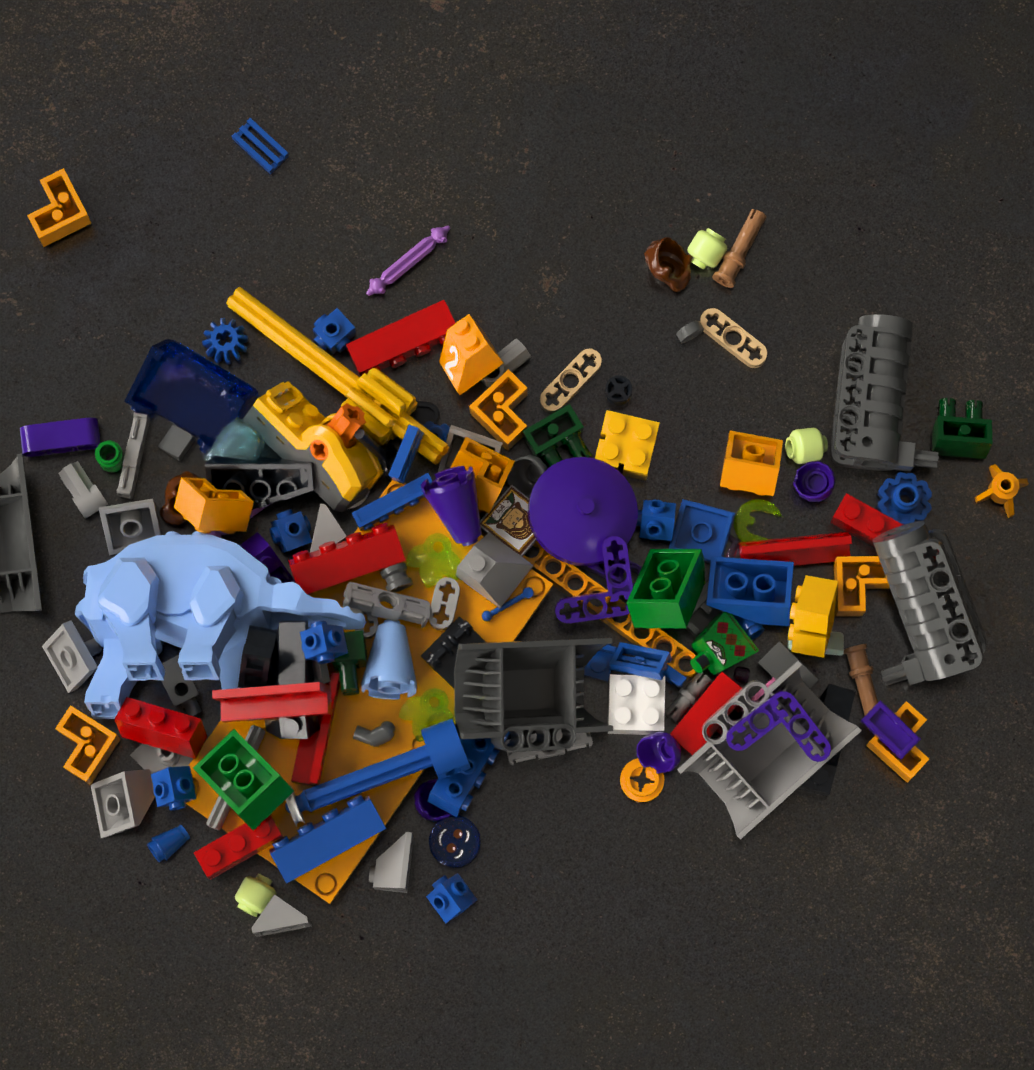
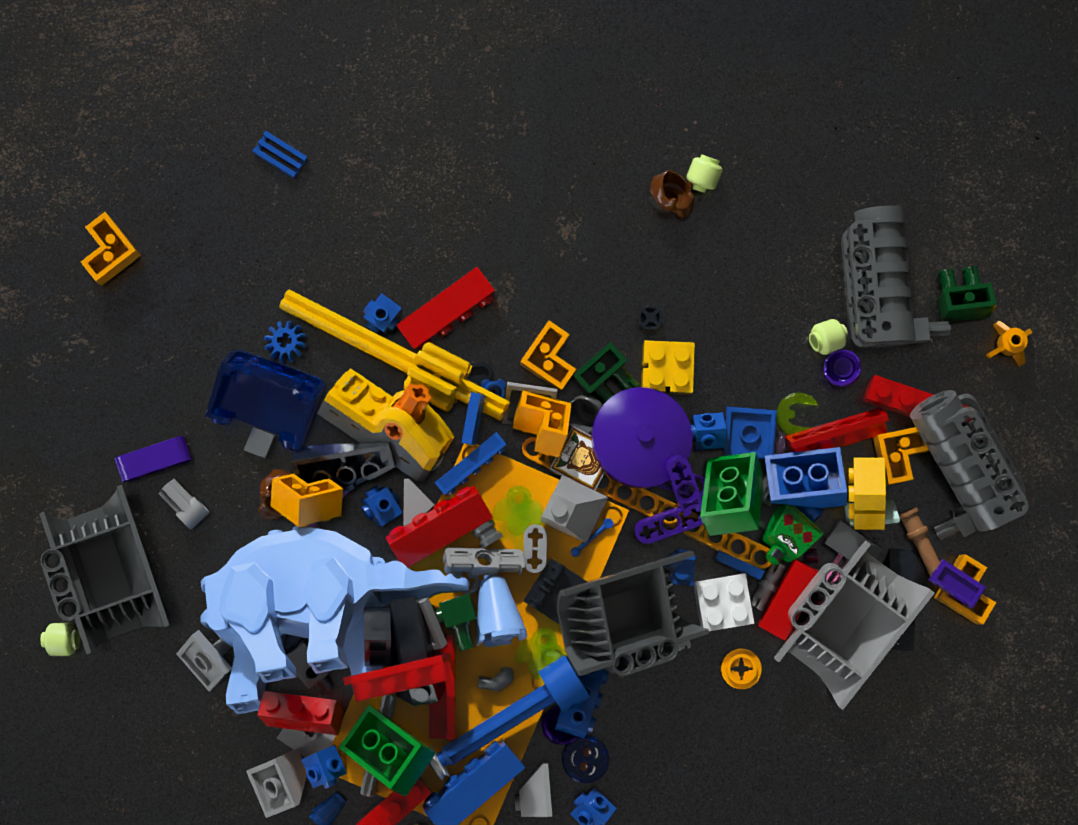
camera: 20 degrees left, 5 degrees up
light orange brick [55,705,121,785] -> none
green brick [95,440,125,473] -> none
light grey slope [99,499,162,555] -> none
light grey piece [117,412,150,499] -> none
clear light blue helmet [203,417,265,462] -> none
dark purple slope [239,532,295,583] -> none
blue brick [300,621,348,664] -> none
black piece [355,429,398,482] -> none
medium lavender wheel [366,225,450,296] -> none
dark purple cone [421,466,481,546] -> none
light orange slope [439,314,504,395] -> none
light grey piece [481,338,531,387] -> none
tan beam [540,349,602,414] -> none
blue tile [610,642,672,680] -> none
dark purple hair [636,731,681,774] -> none
dark grey tile [676,320,704,343] -> none
tan beam [700,308,767,368] -> none
medium nougat pin [712,209,767,288] -> none
light orange slope [720,430,783,496] -> none
dark purple beam [726,691,831,762] -> none
blue plant [877,472,932,525] -> none

